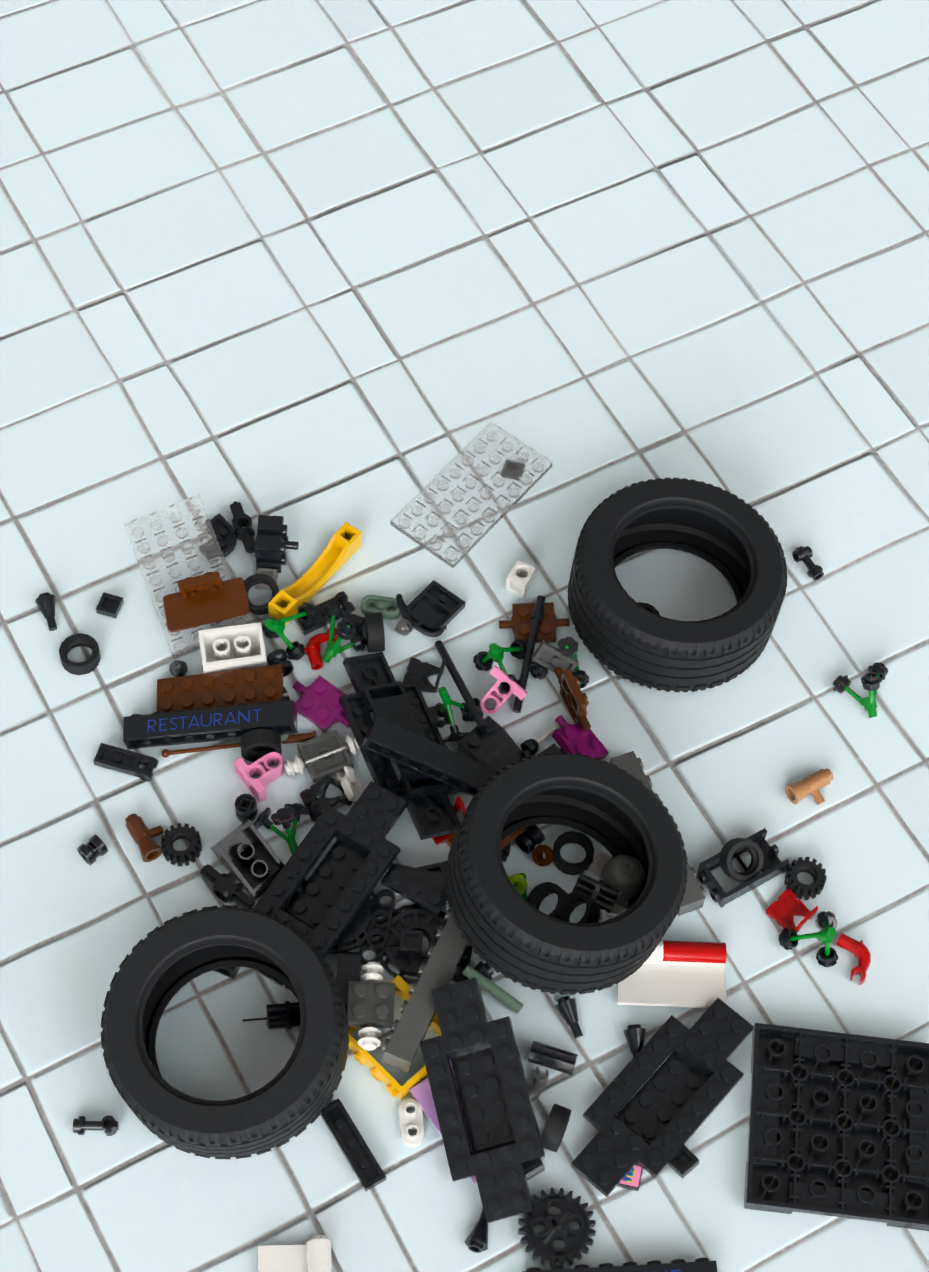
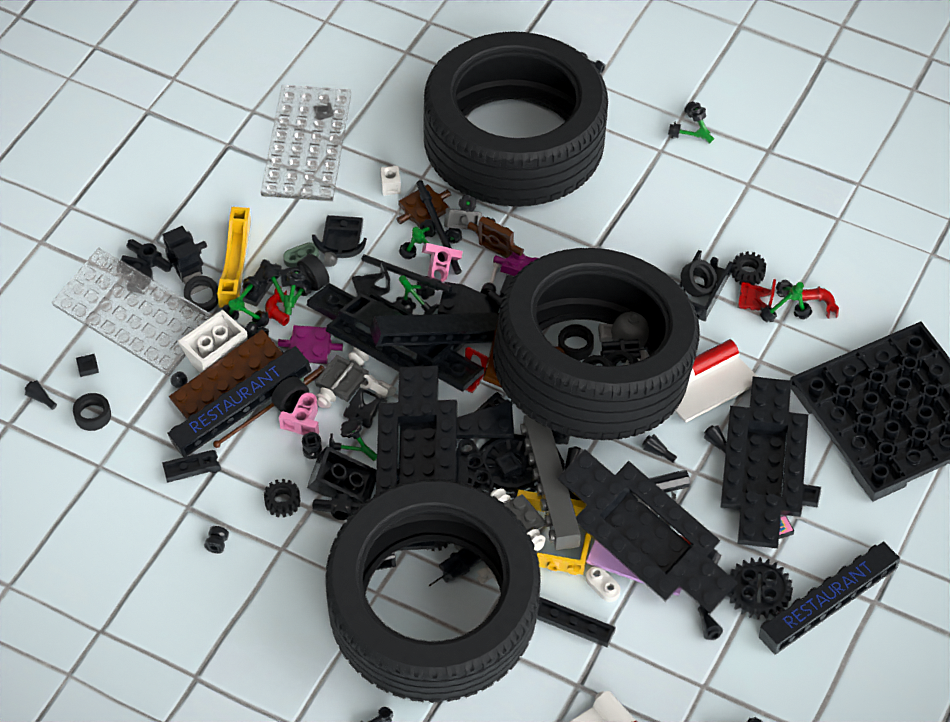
camera: 30 degrees left, 5 degrees down
reddish brown piece [125,814,164,862] -> none
reddish brown bracket [163,571,250,633] -> none
sand green piece [462,965,524,1013] -> none
black tyre [541,1104,572,1153] -> none
medium nougat piece [785,768,833,805] -> none

